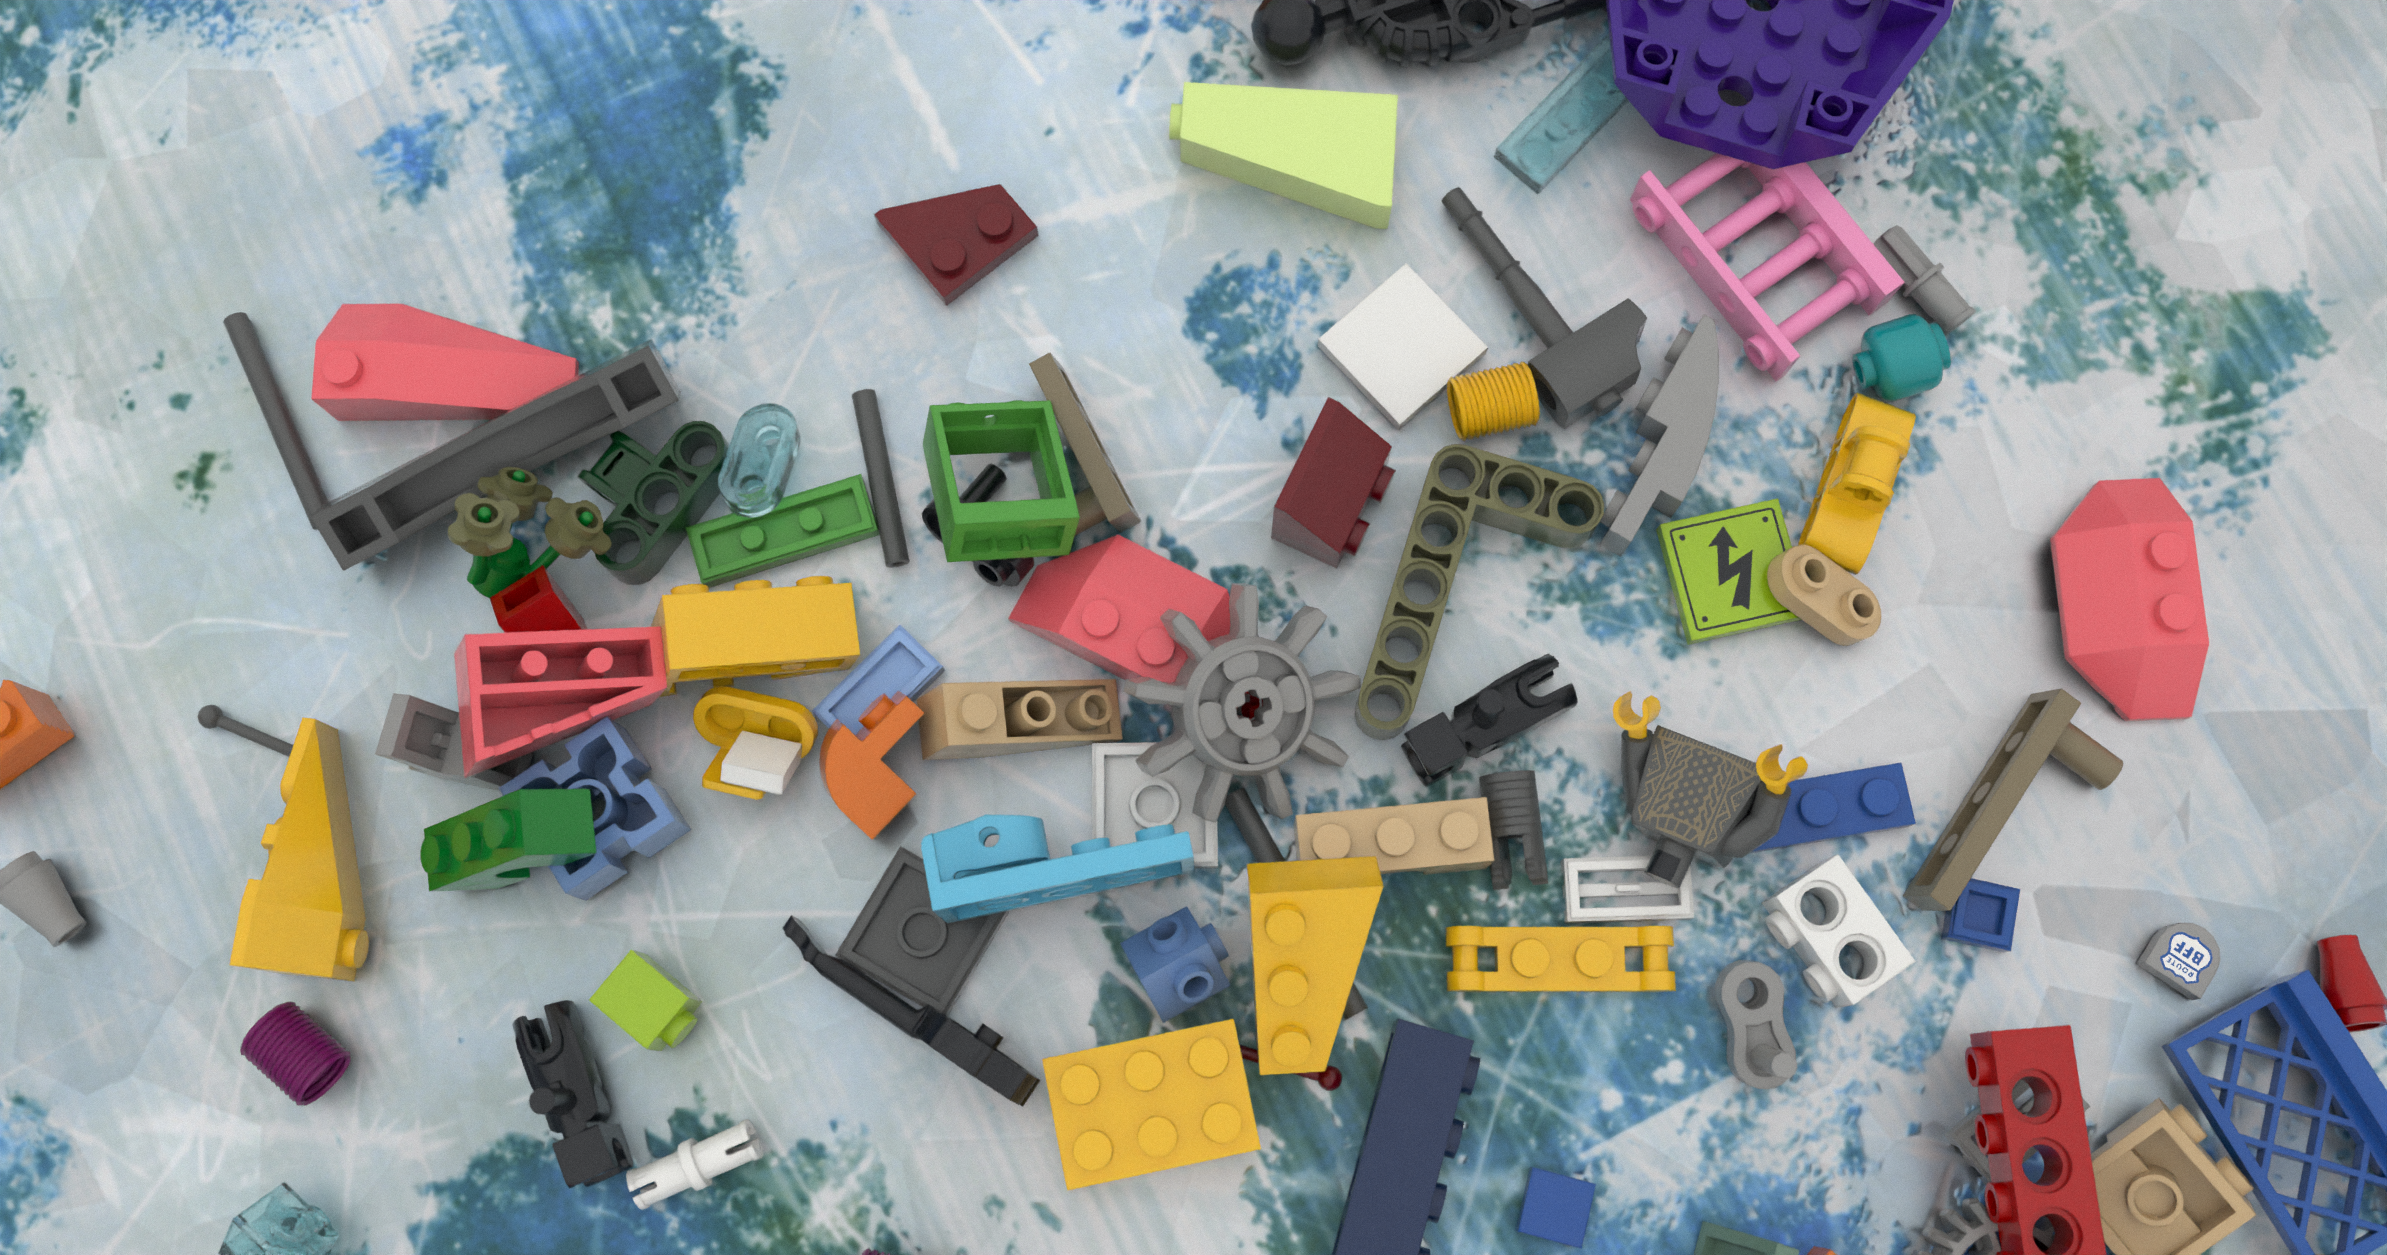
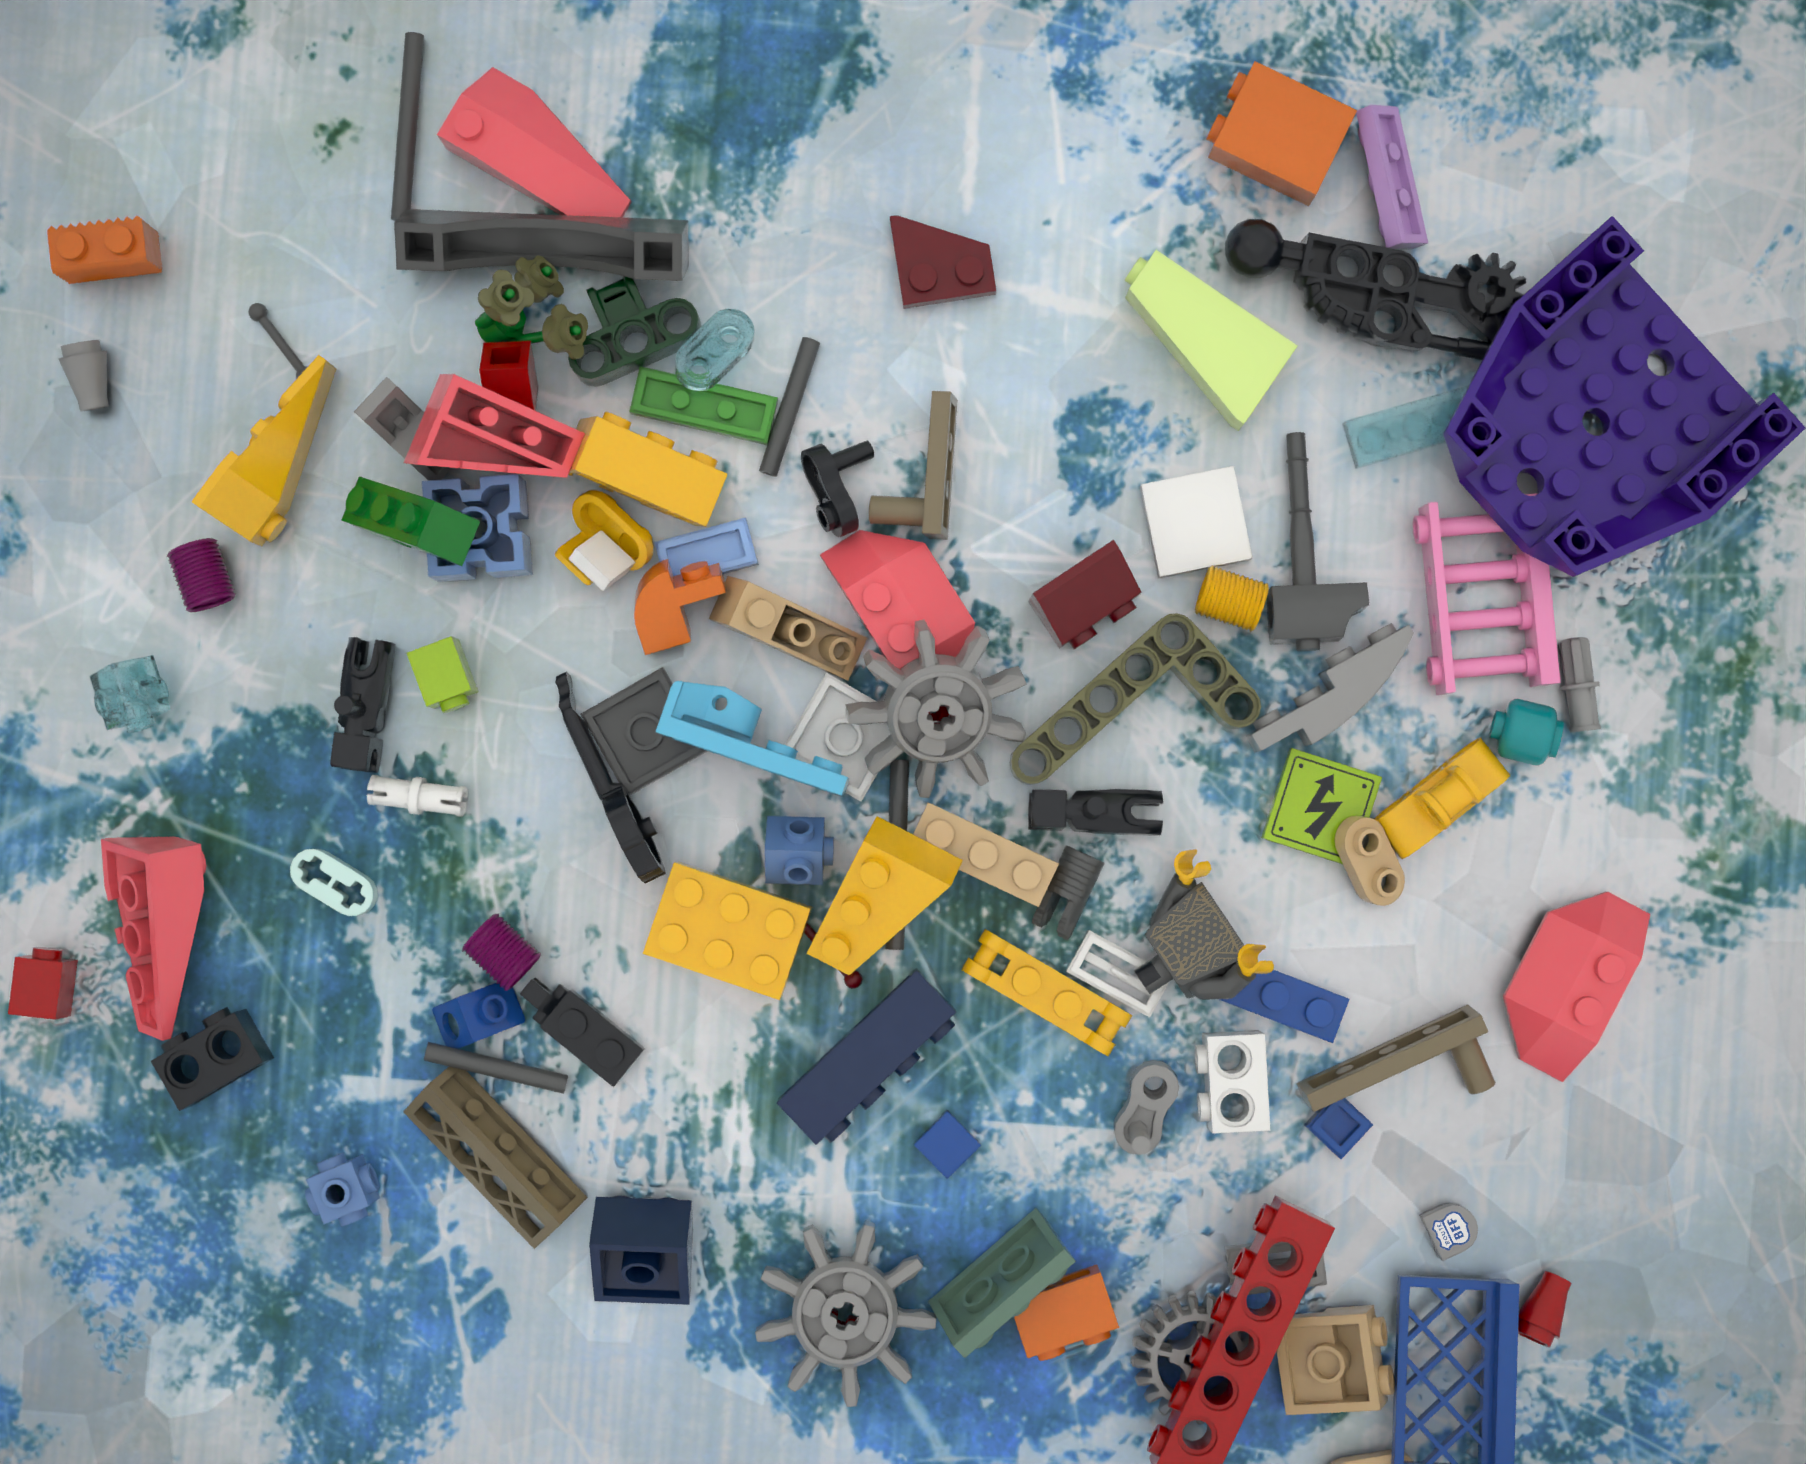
camera: 30 degrees right, 10 degrees up
bright green window [922,400,1080,562] -> none

